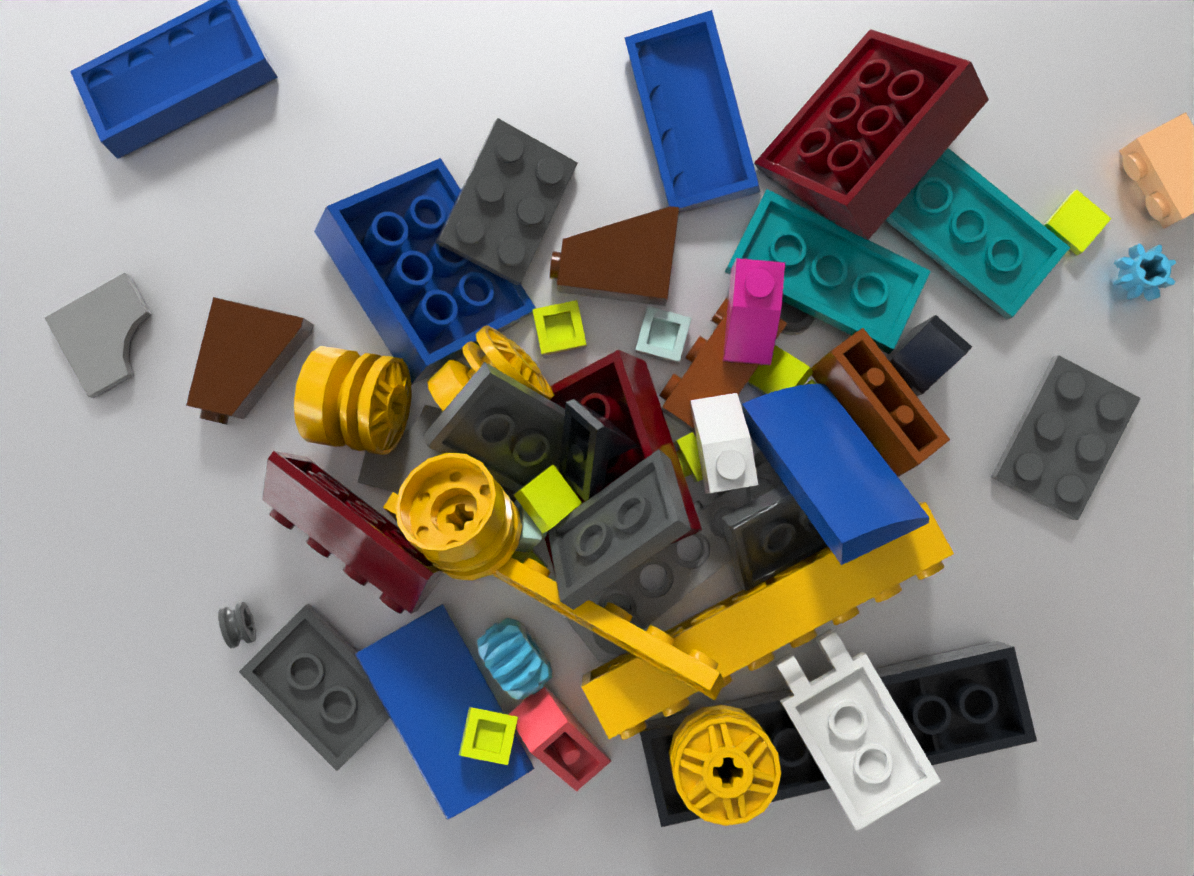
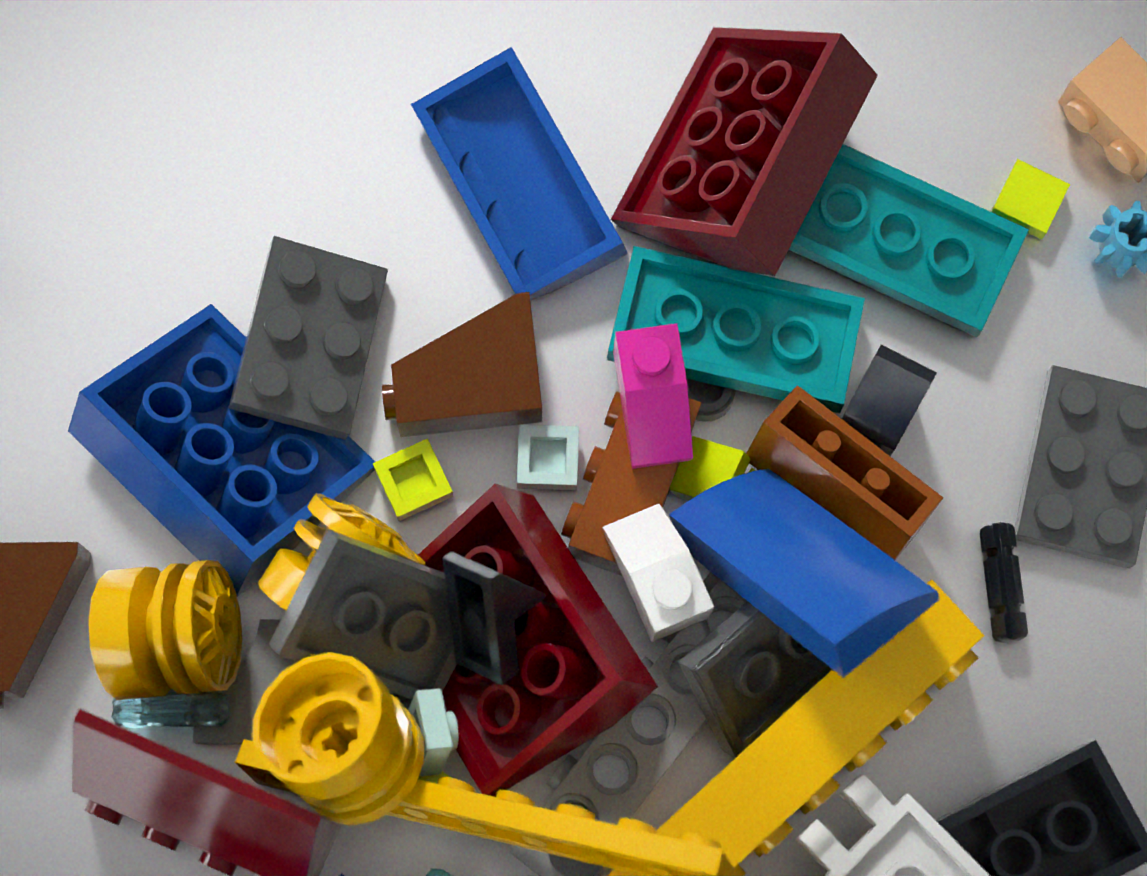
camera: 20 degrees left, 10 degrees down
neon yellow tile [514,465,582,534] -> none
dark grey plate [548,449,691,610] -> none
neon yellow plate [674,432,703,483] -> none
none -> clear light blue axle [111,691,230,728]
none -> black axle [979,522,1028,642]

